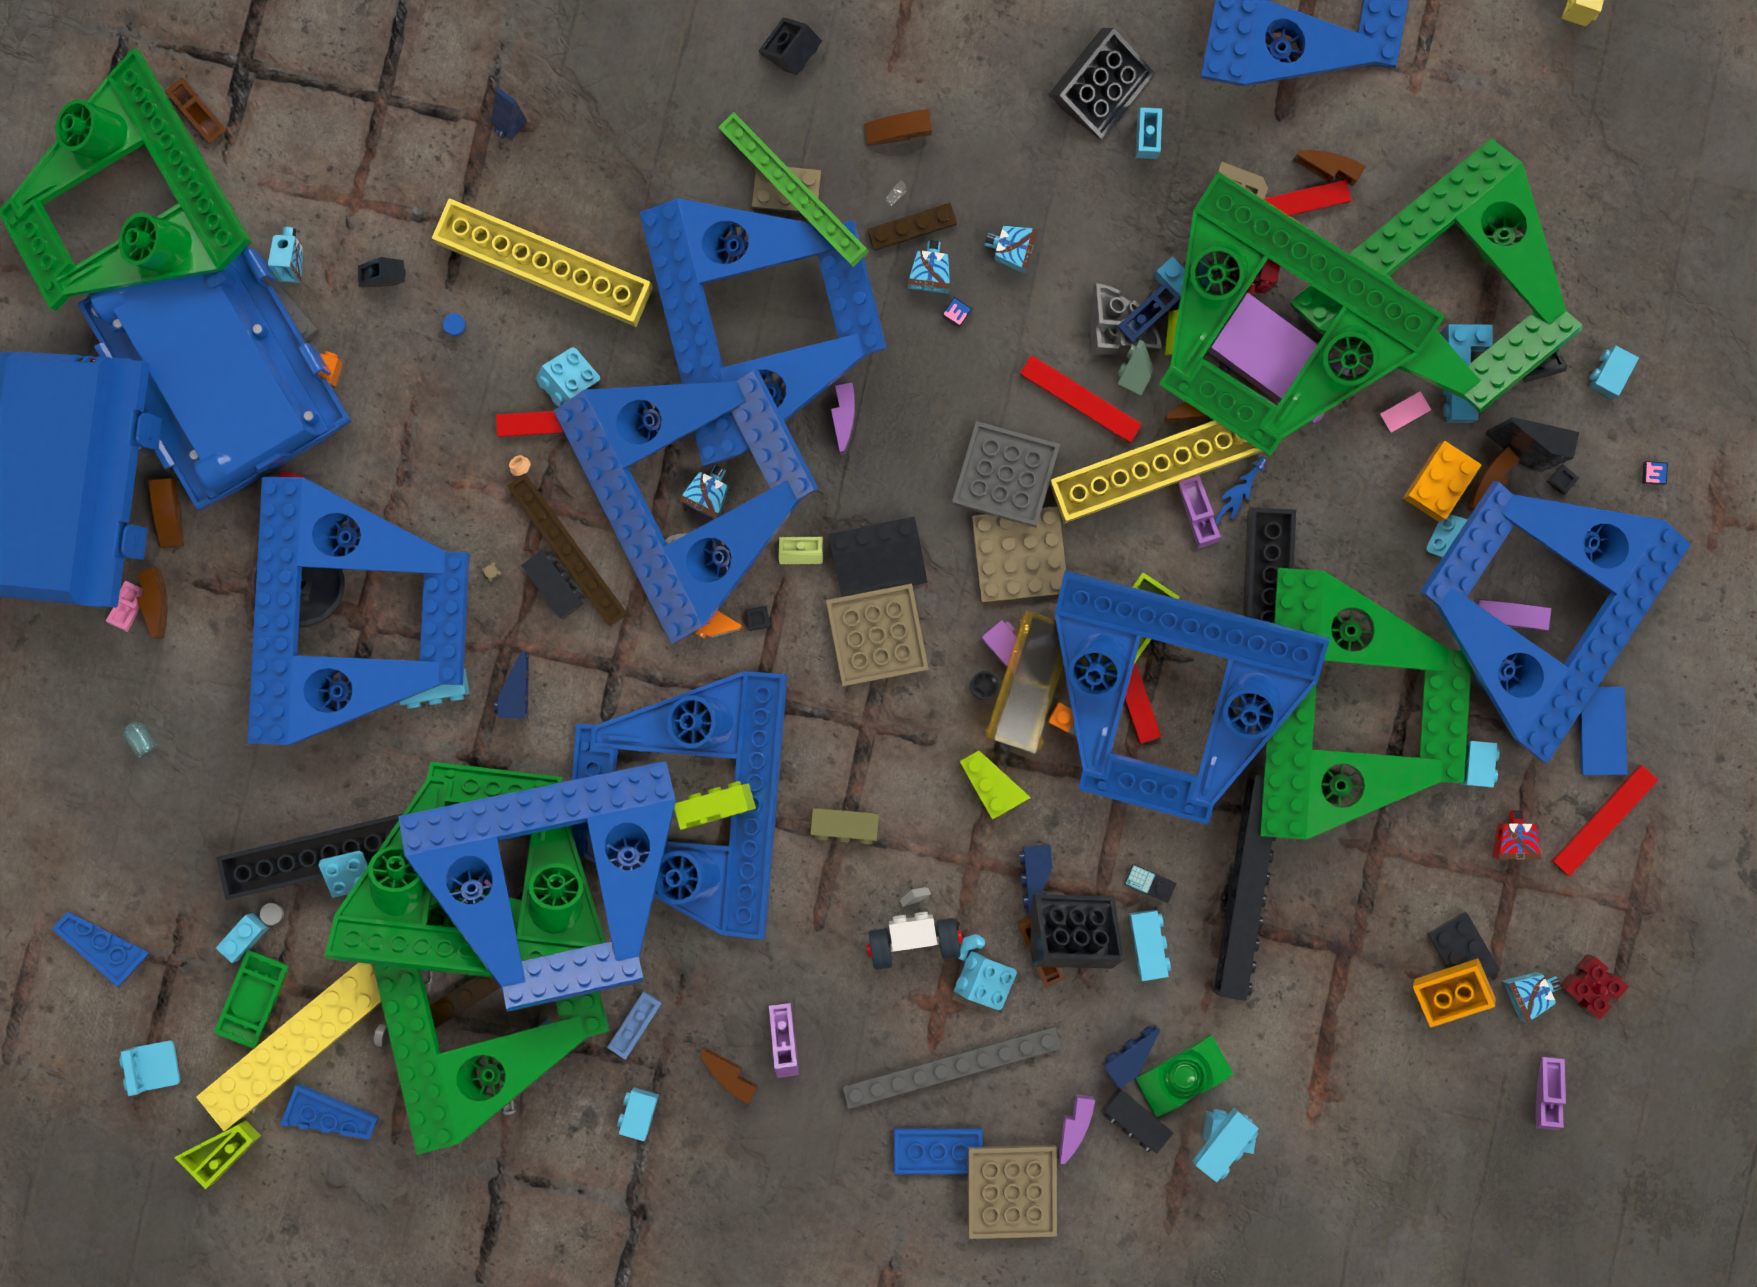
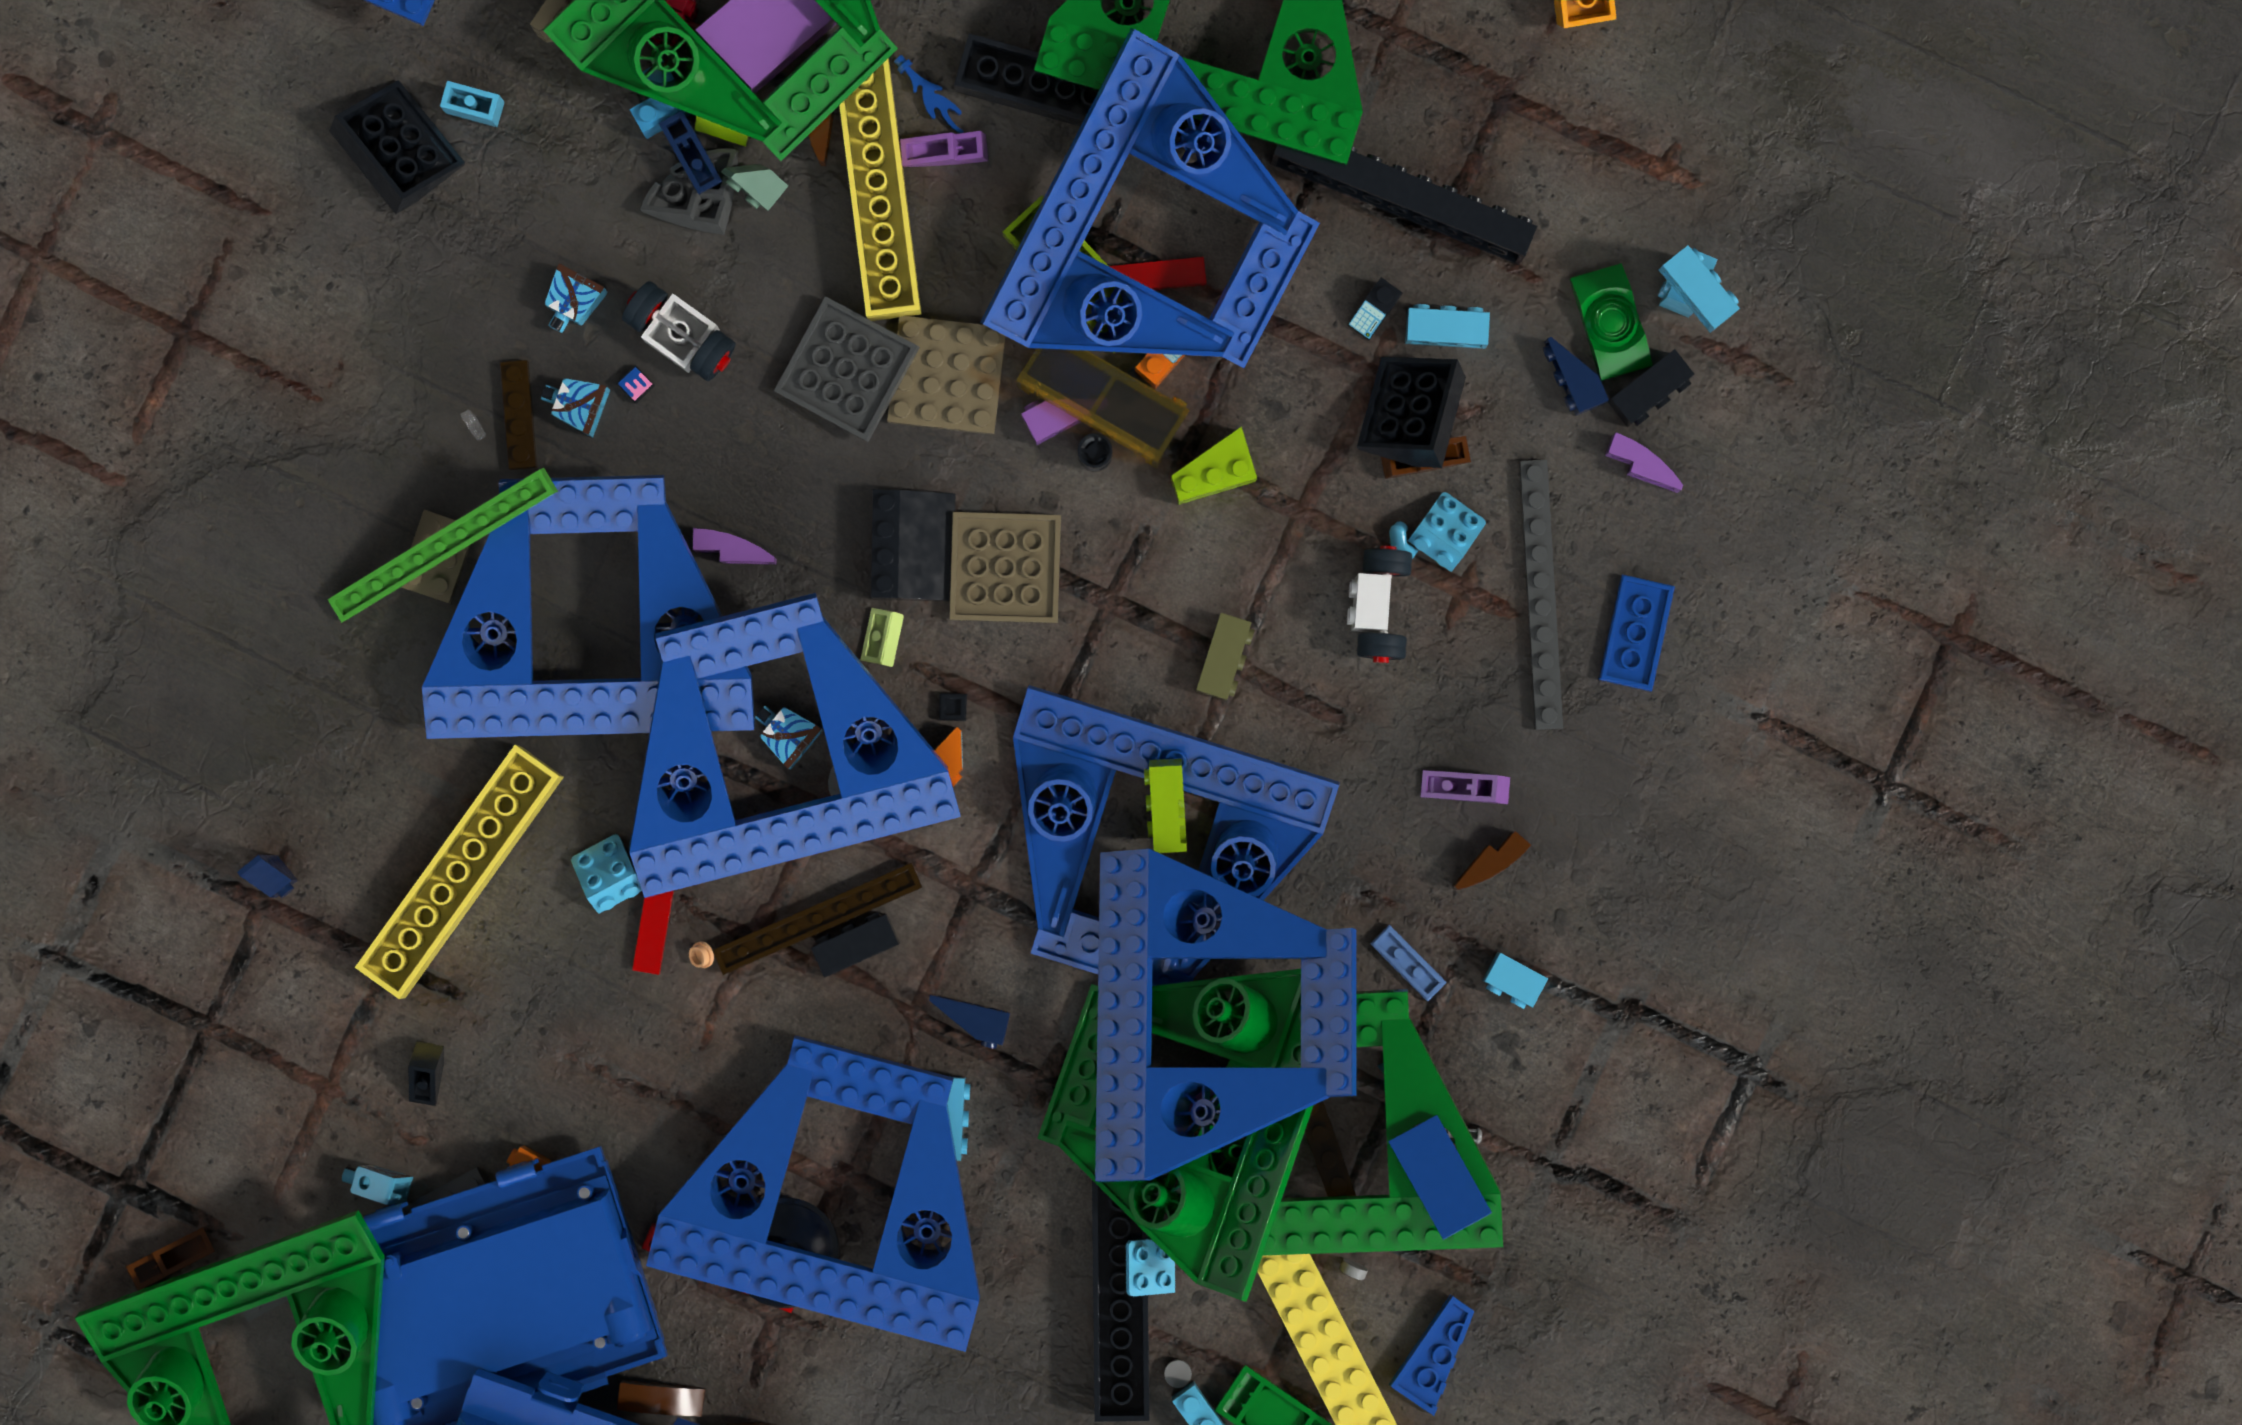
camera: 85 degrees left, 0 degrees up
blue tile [443,313,466,336] -> none
dark tan piece [482,562,501,581] -> none
black slope [758,17,822,75] -> none
reddish brown slope [864,109,932,146] -> none
light grey tile [900,887,931,907] -> none
dark tan plate [968,1145,1057,1239] -> none
dark blue slope [1019,844,1052,914] -> none
red tile [1020,355,1142,443] -> none
none -> brick [622,281,736,381]
none -> blue tile [1388,1115,1492,1240]

